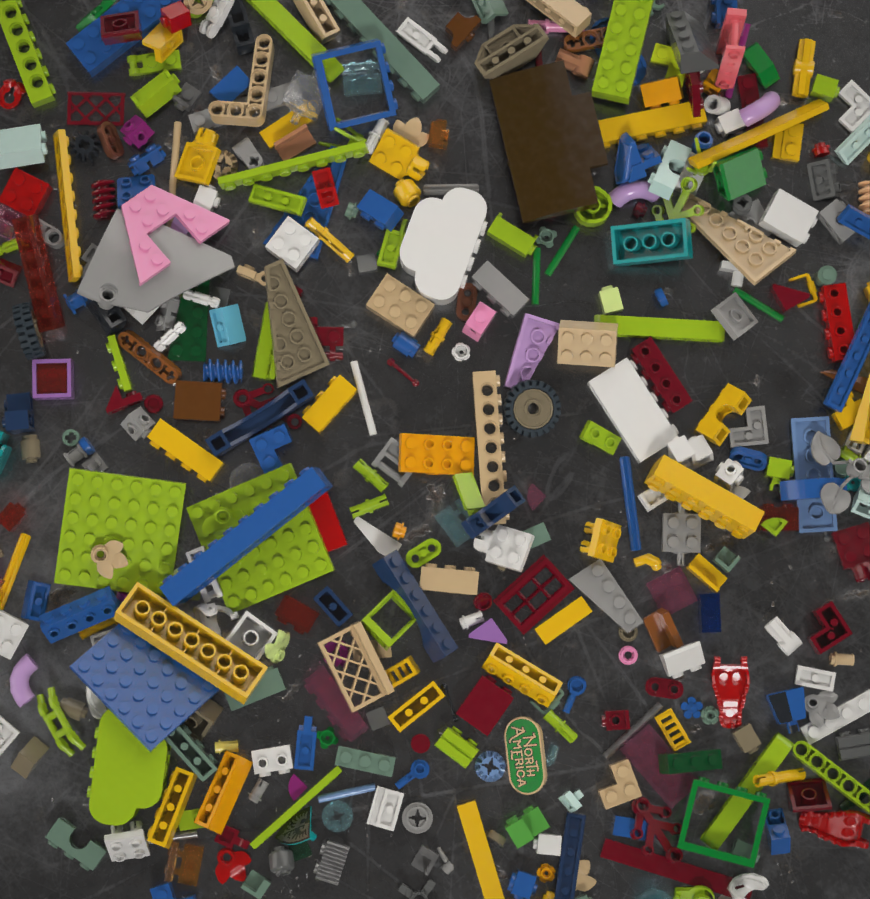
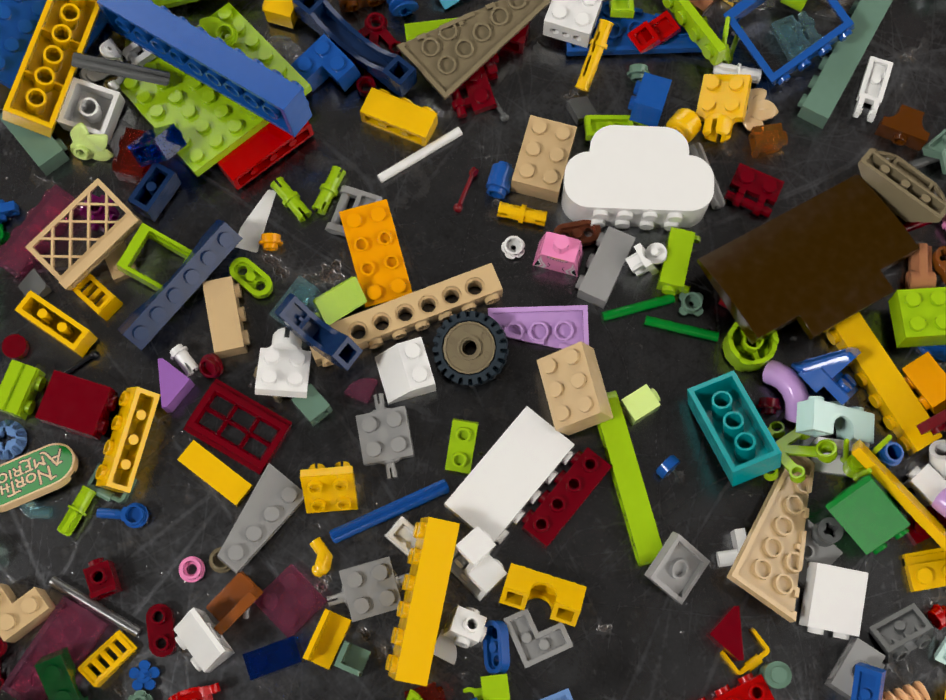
camera: 80 degrees right, 10 degrees down
green bar [732,287,785,322] -> none
none -> dark grey axle [71,52,170,86]
none -> clear blue brick [127,123,187,167]
none -> light grey plate [356,393,415,480]
none -> white slope [375,337,436,405]
none -> white hips [625,243,668,277]
none -> dark red plate [724,163,784,218]

